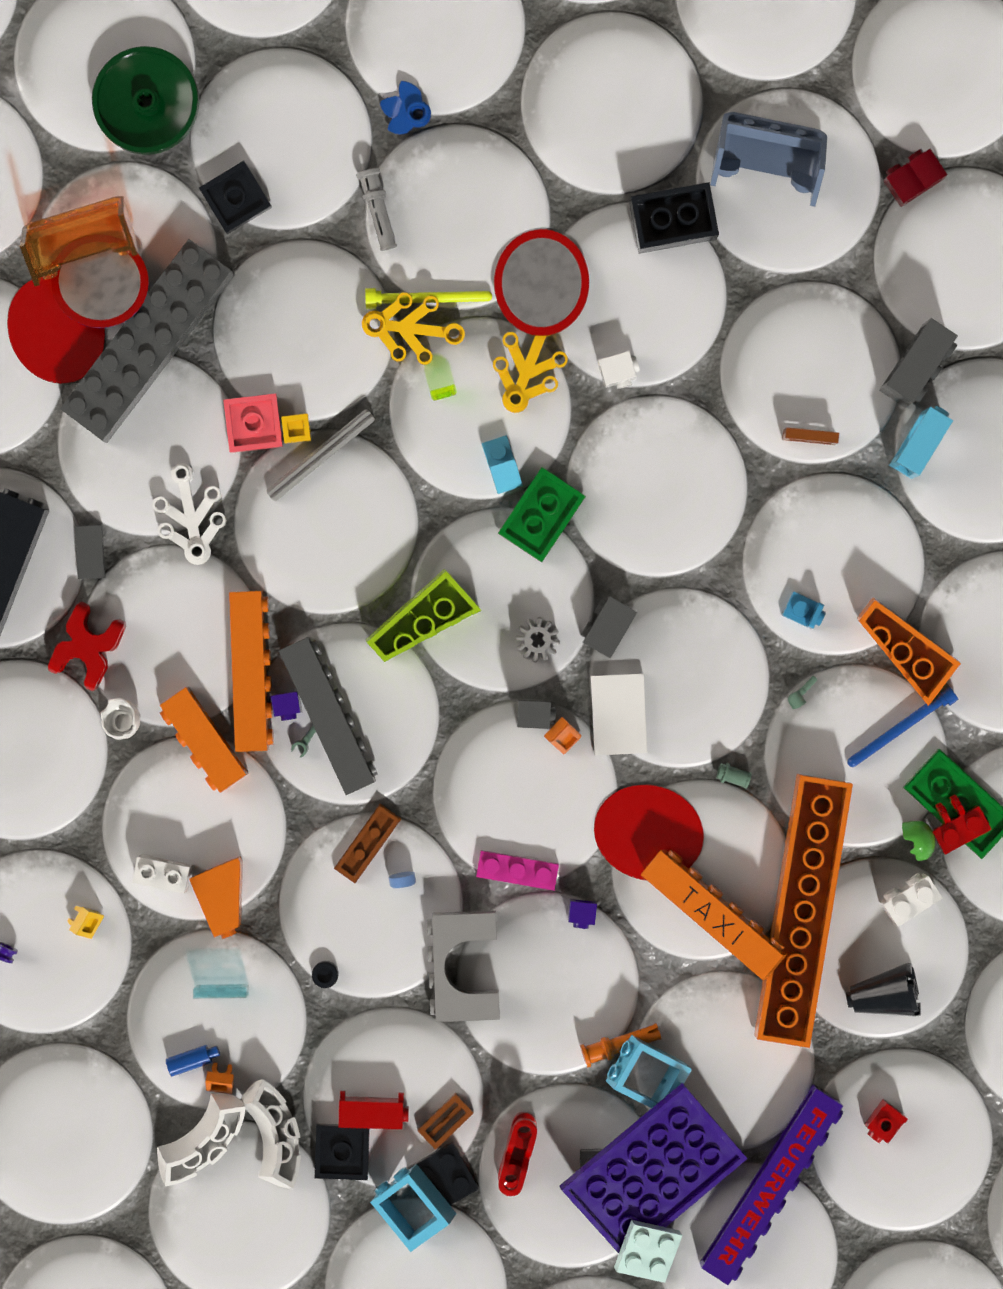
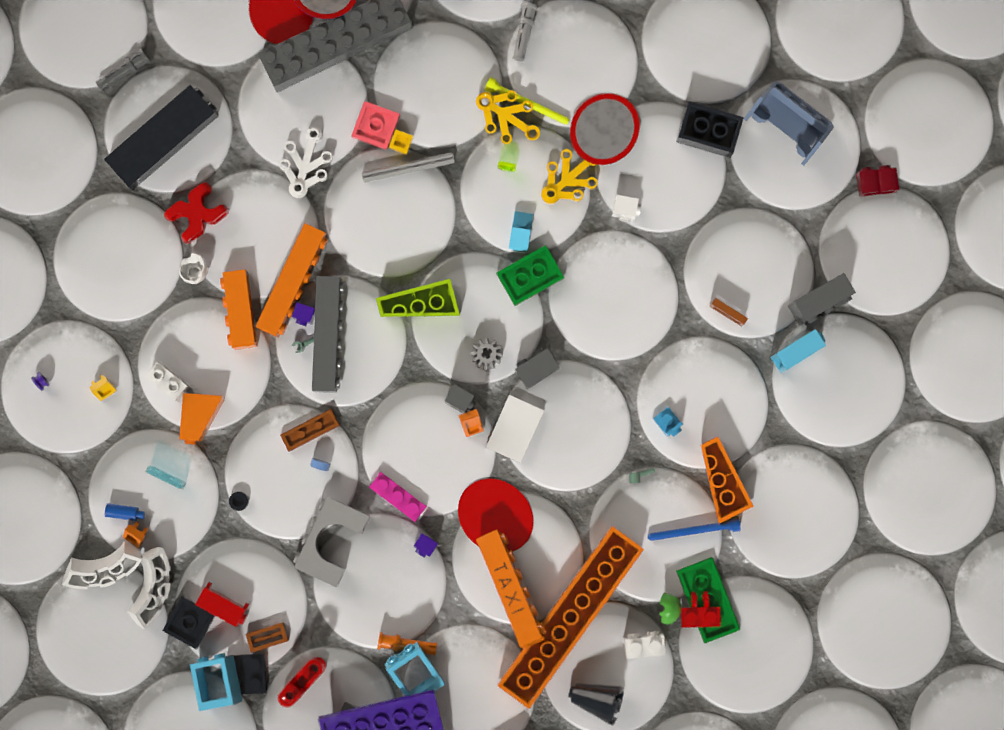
camera: 25 degrees right, 5 degrees down
dark grey tile [75,525,106,580] -> none
sand green pin [716,762,752,789] -> none

